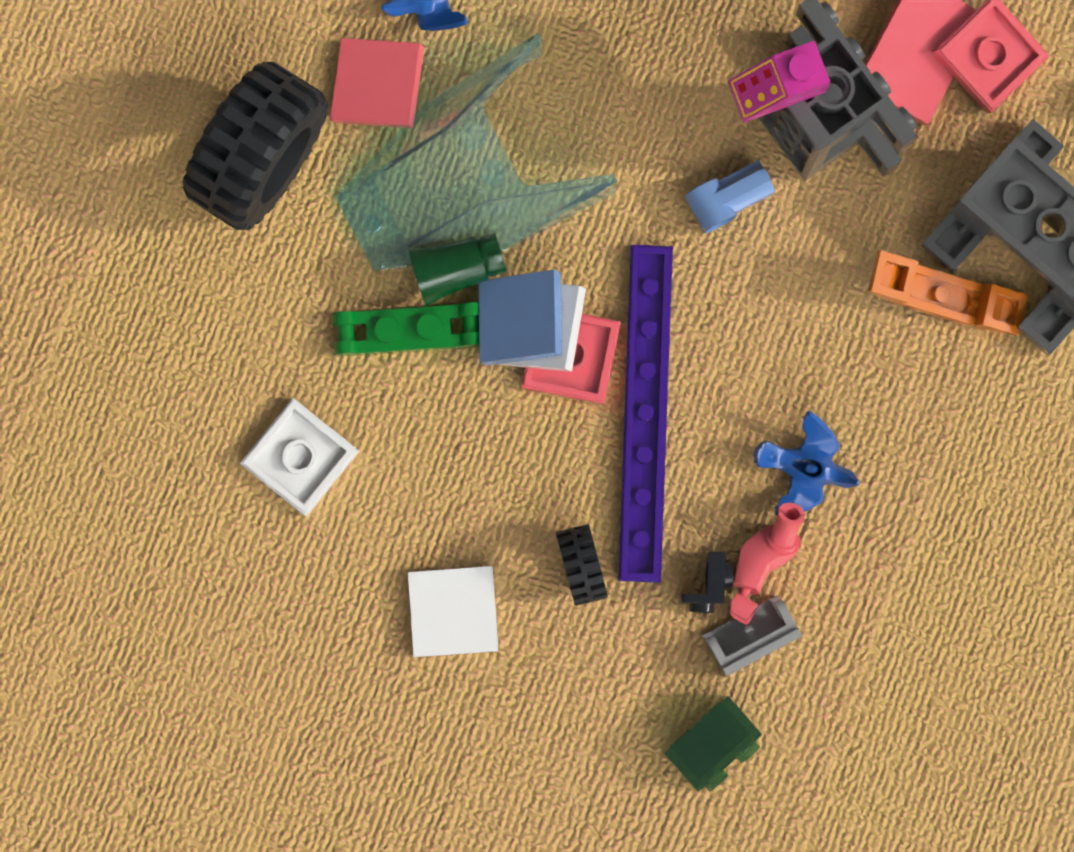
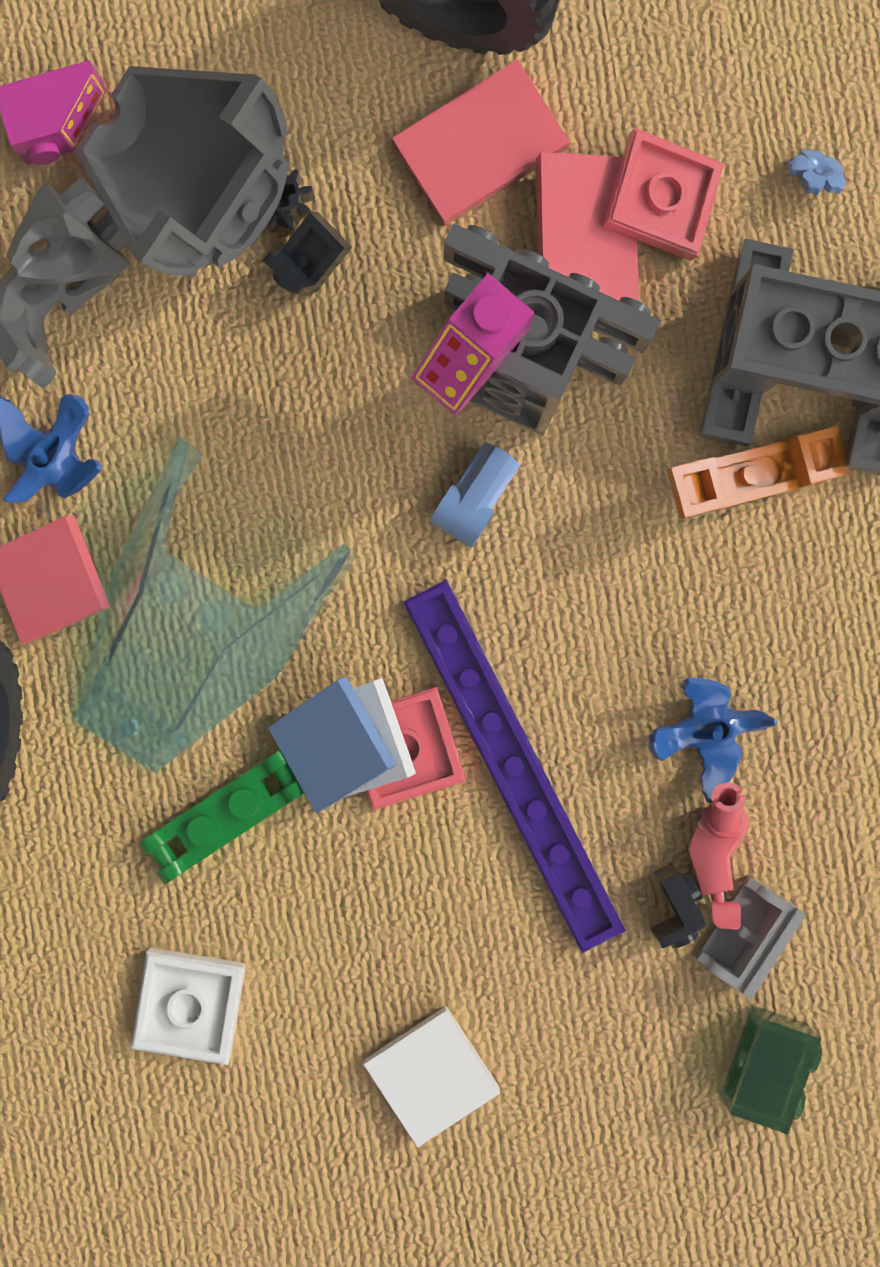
camera: 30 degrees left, 5 degrees up
dark green plant [409,233,507,306] -> none
black tyre [556,524,608,606] -> none

